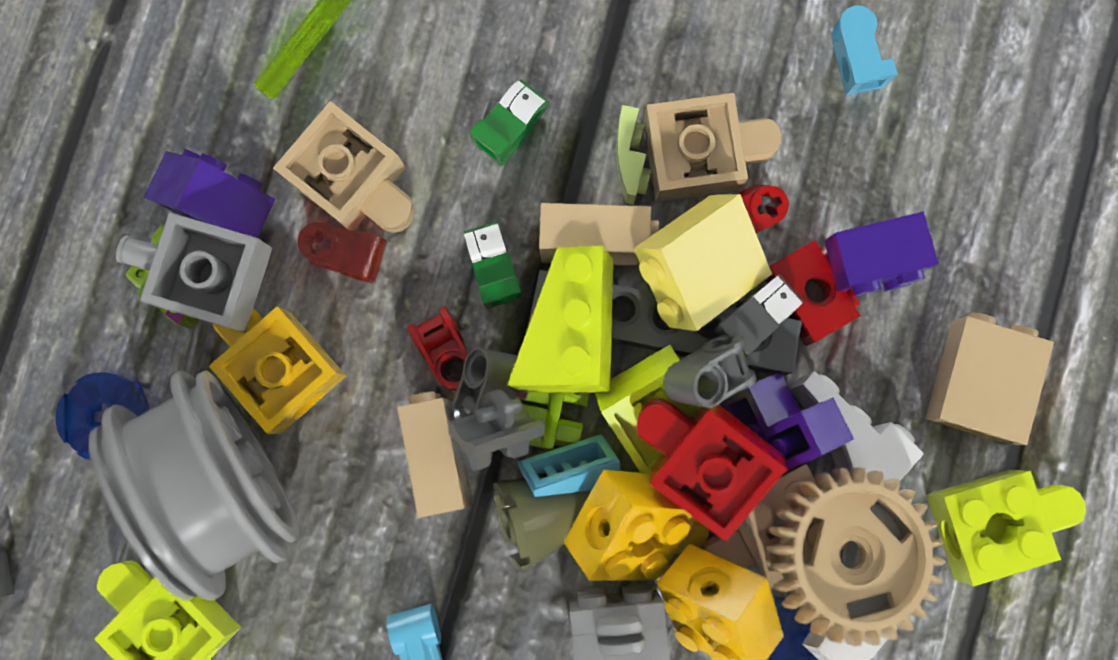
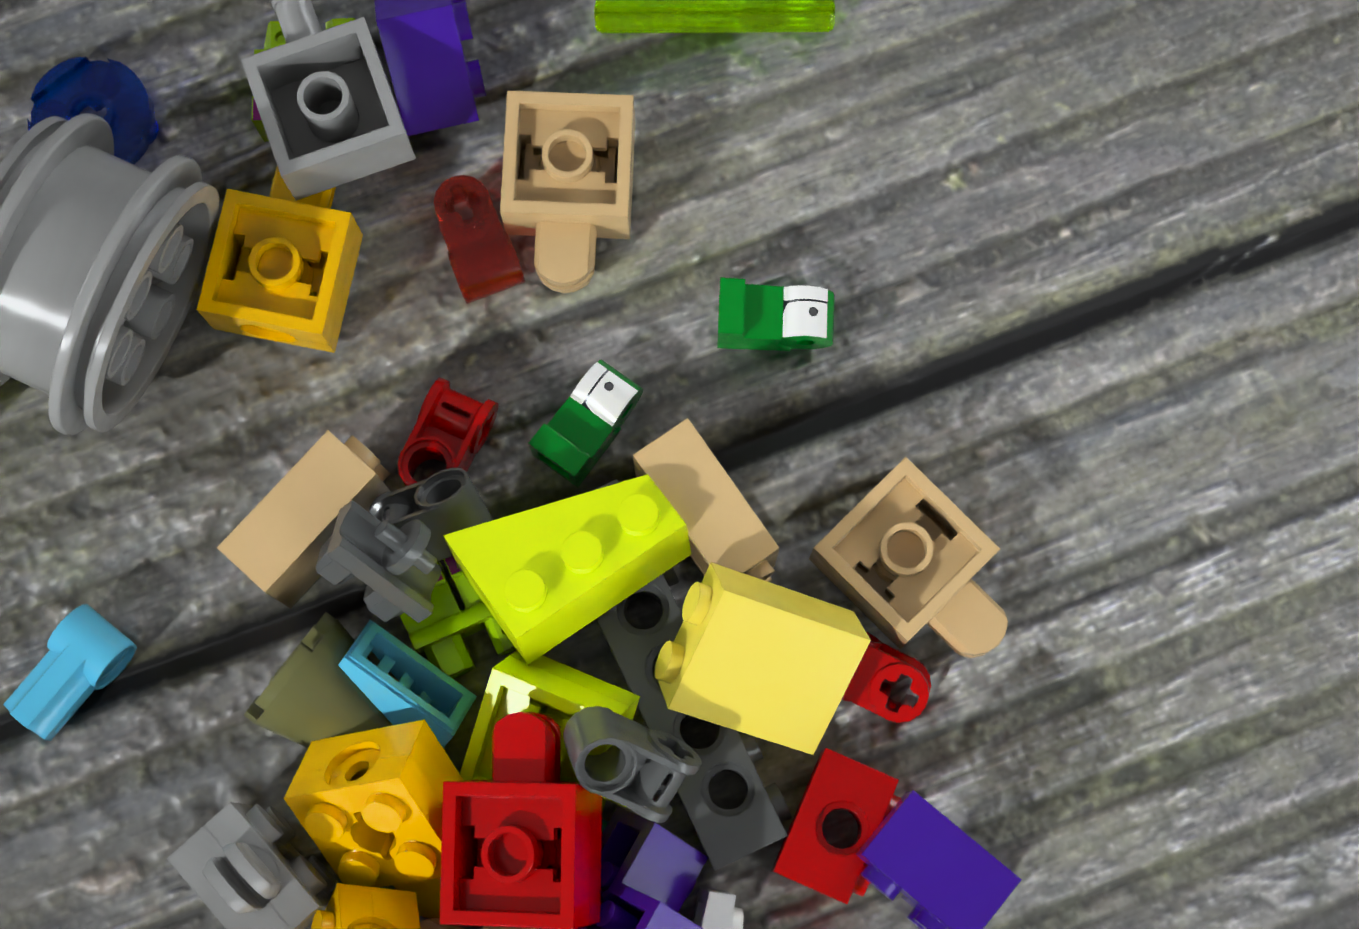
camera: 50 degrees right, 5 degrees down
yellowish green slope [616,105,651,205] -> none
dark grey leg [714,274,804,357] -> none
medium azure leg [832,5,898,96] -> none

